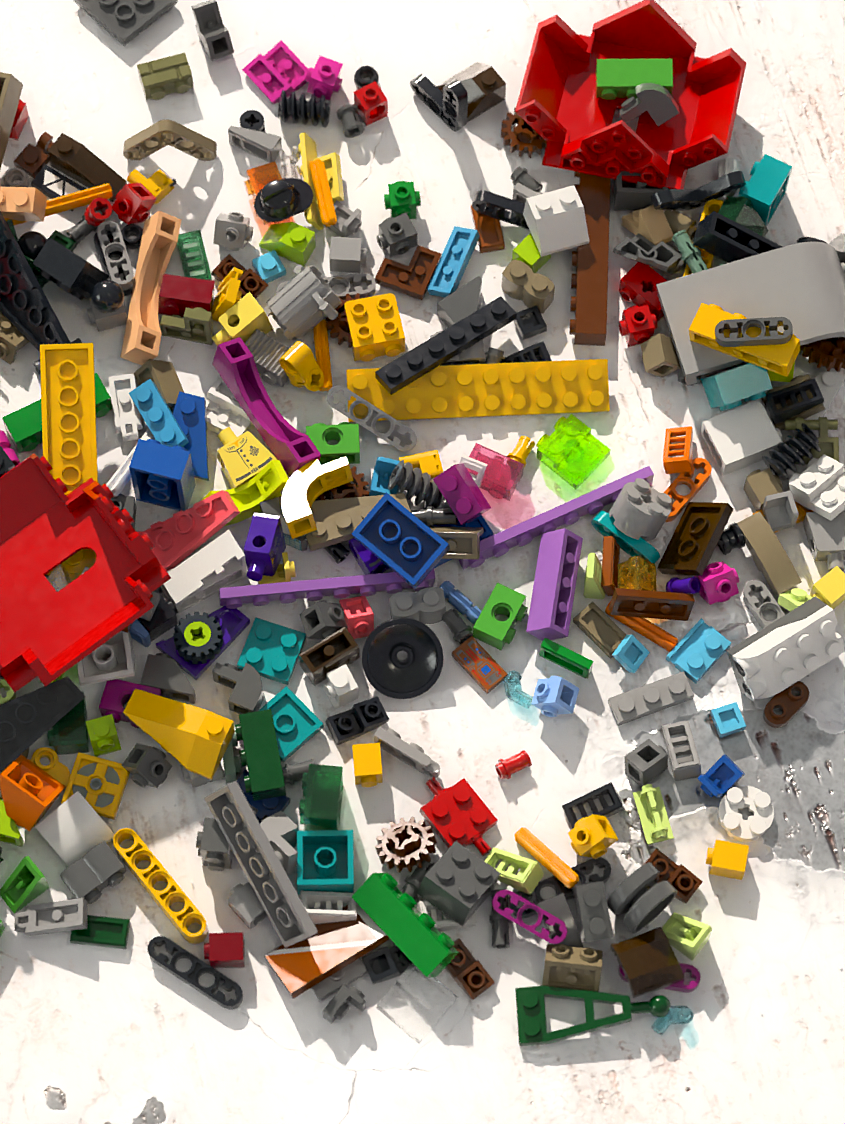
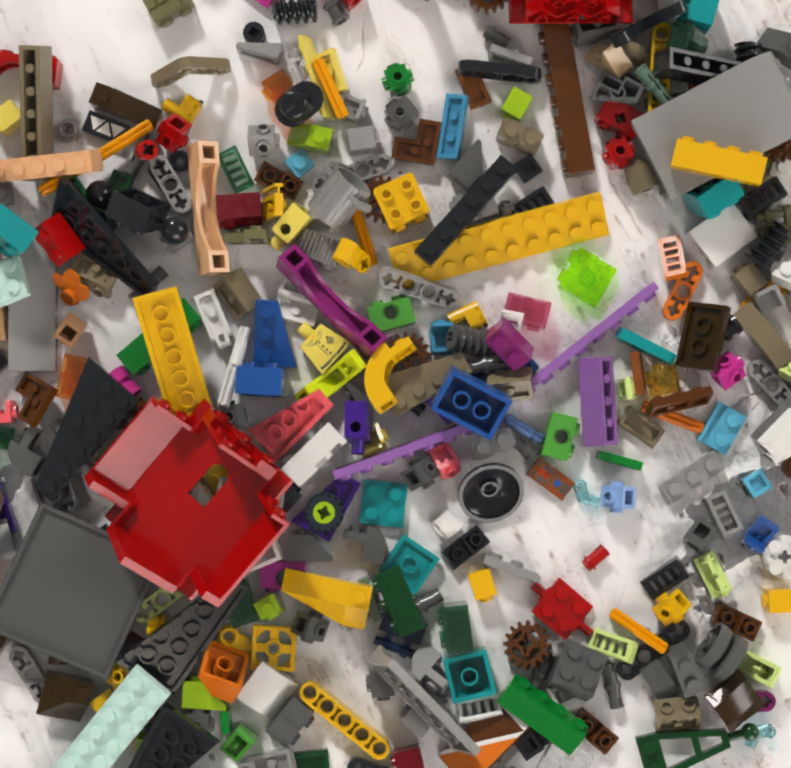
camera: 10 degrees left, 20 degrees up
reddish brown plate [13,132,54,178] -> none
dark azure plate [129,379,189,447] -> none
dark brown brick [299,627,360,686] -> none
magenta beam [492,890,568,944] -> none
yellow pin [506,436,535,471] -> none
white slope [523,185,589,257] -> none
light grey brick [609,478,672,541] -> none
medium azure plate [612,635,650,673] -> none
dark purple pin [666,576,701,594] -> none
dark grey beam [715,317,793,347] -> none
none -> green tile [219,707,233,734]

